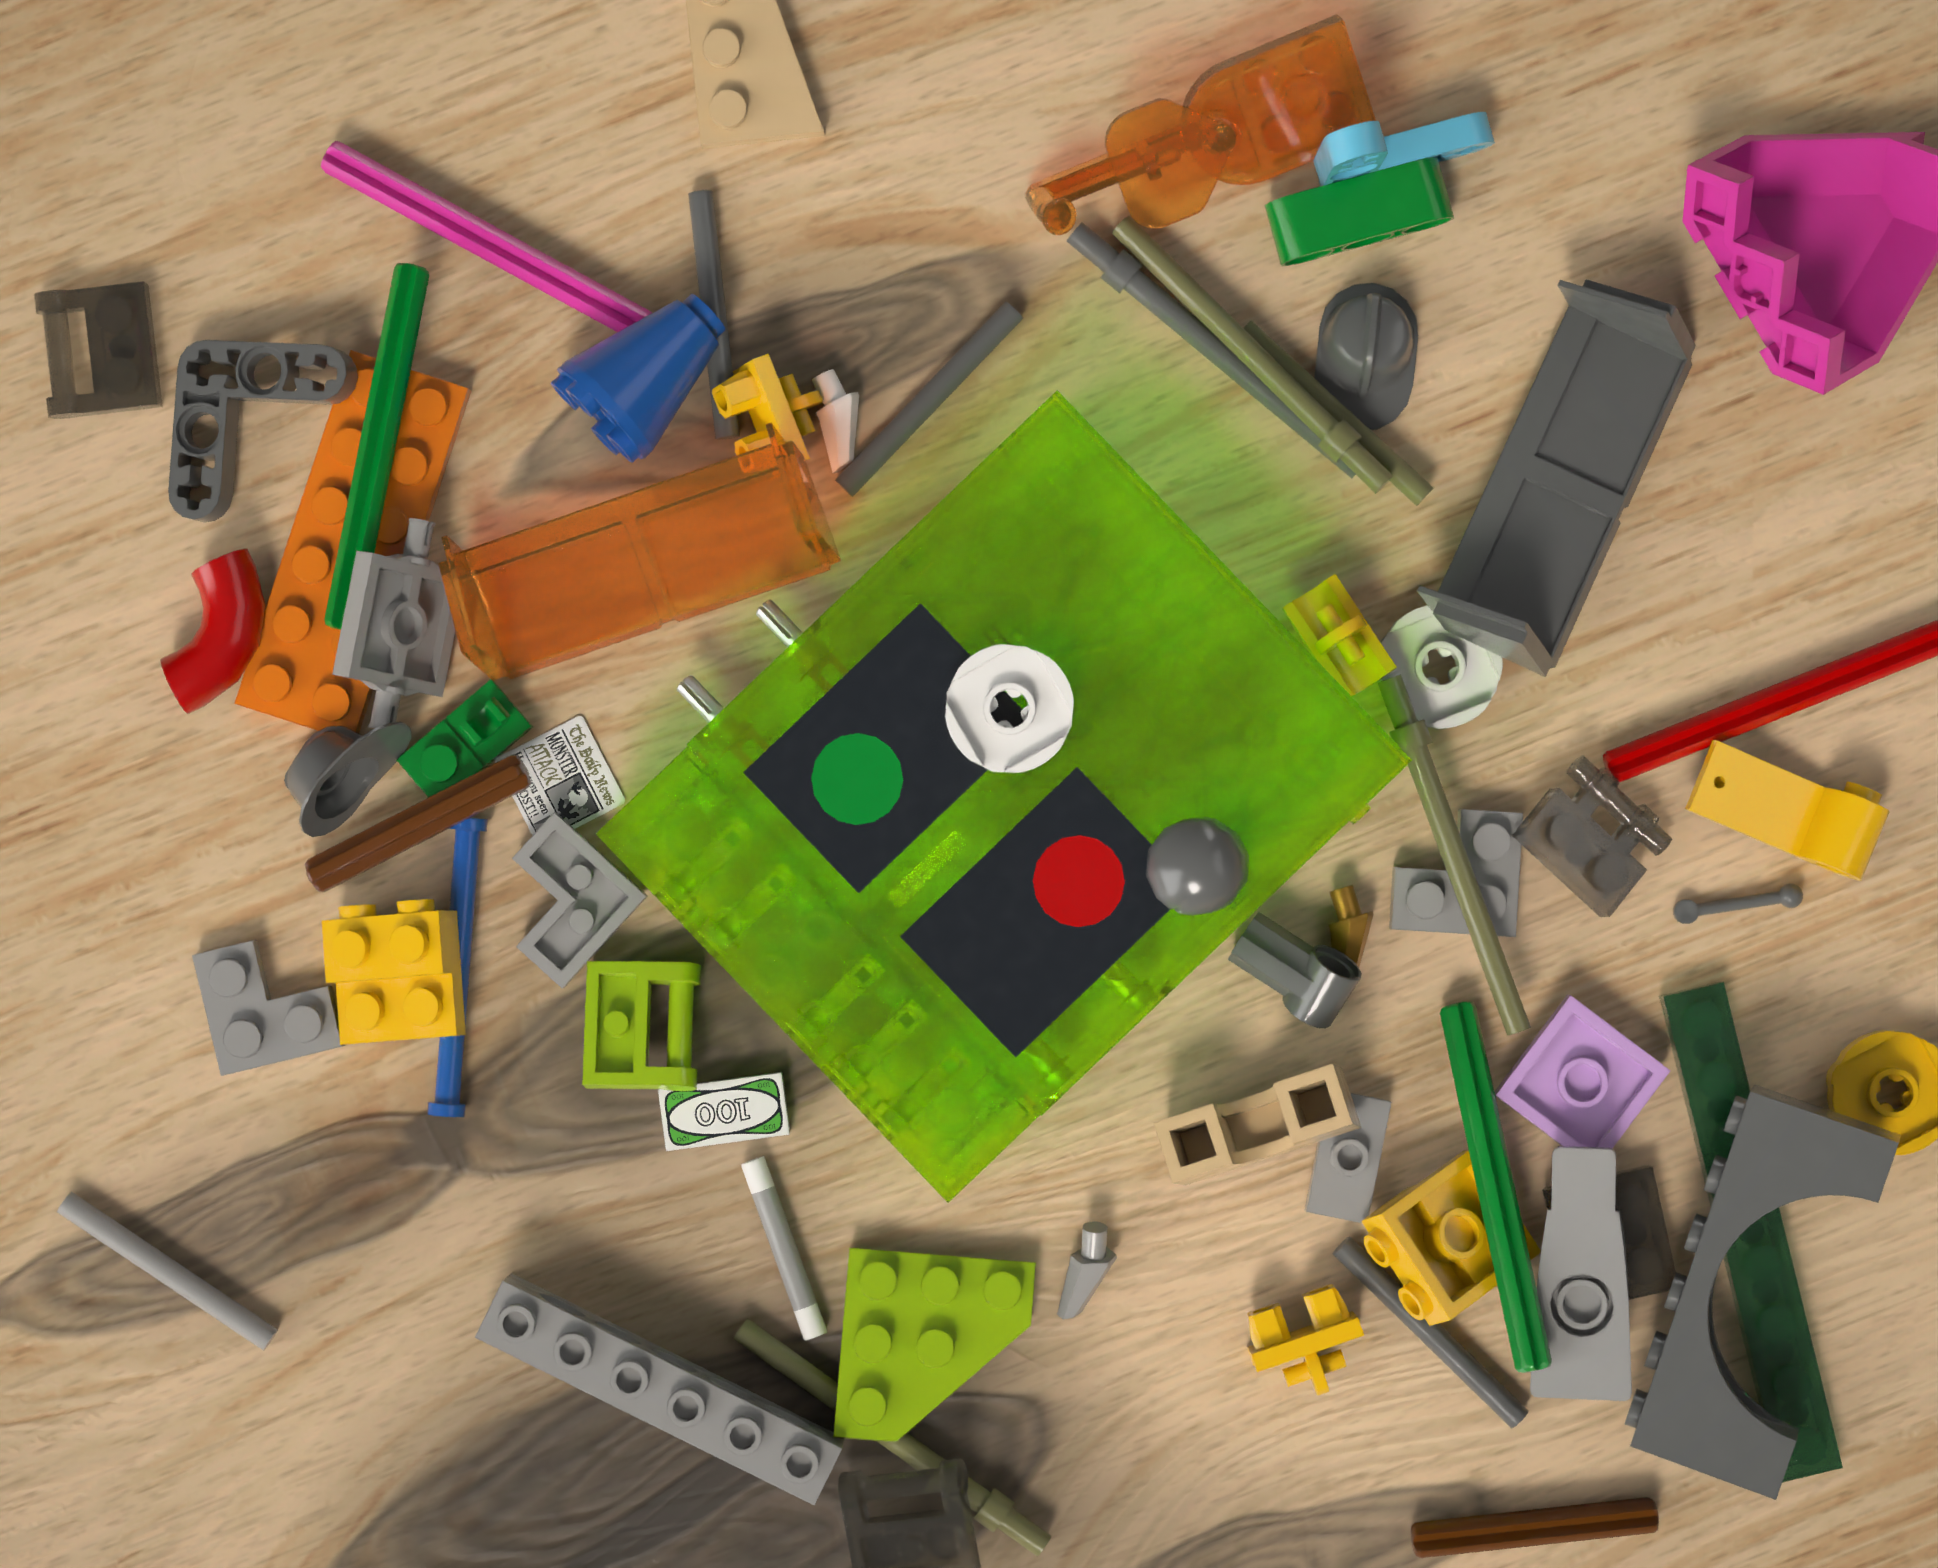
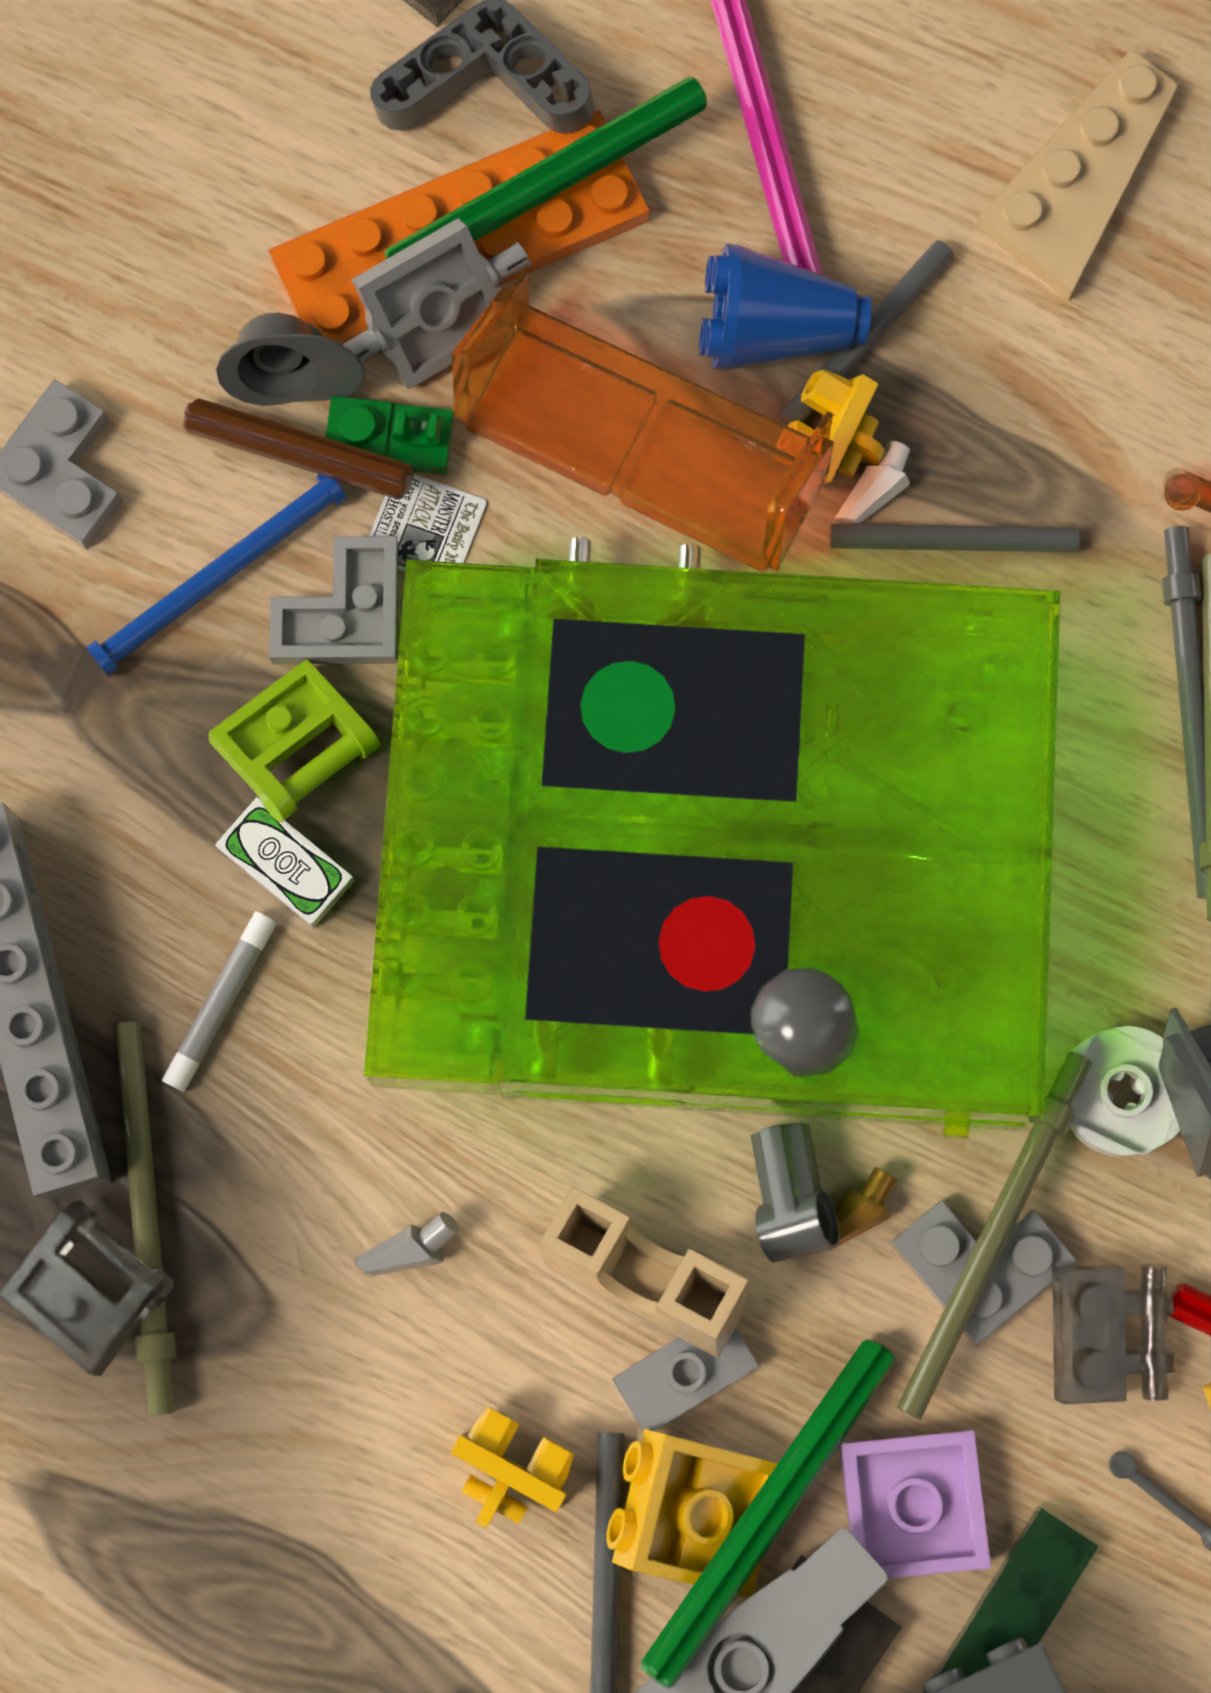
camera: 45 degrees right, 10 degrees down
red cylinder [160,548,265,714] -> none
yellow plate [322,899,466,1045] -> none
lime plate [833,1248,1036,1442] -> none
white plate [945,644,1074,773] -> none
yellow hips [1282,574,1397,703] -> none

